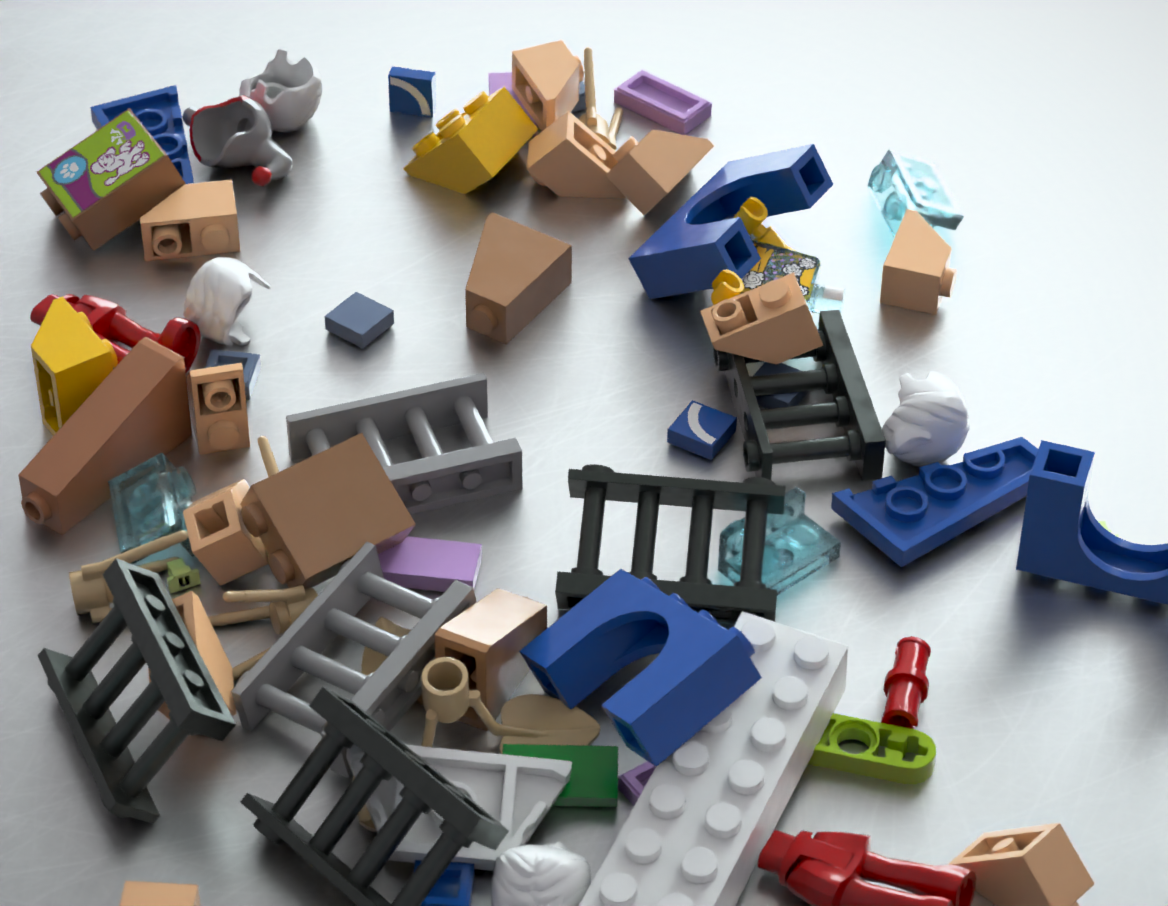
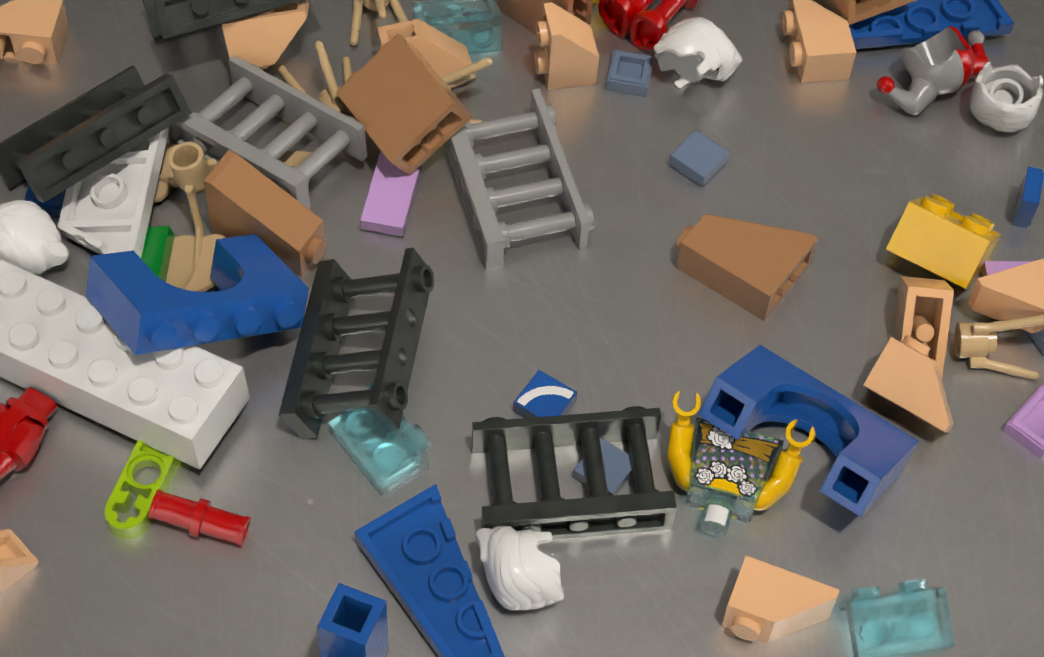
camera: 90 degrees right, 15 degrees up
light nougat slope [700,272,823,364] -> none

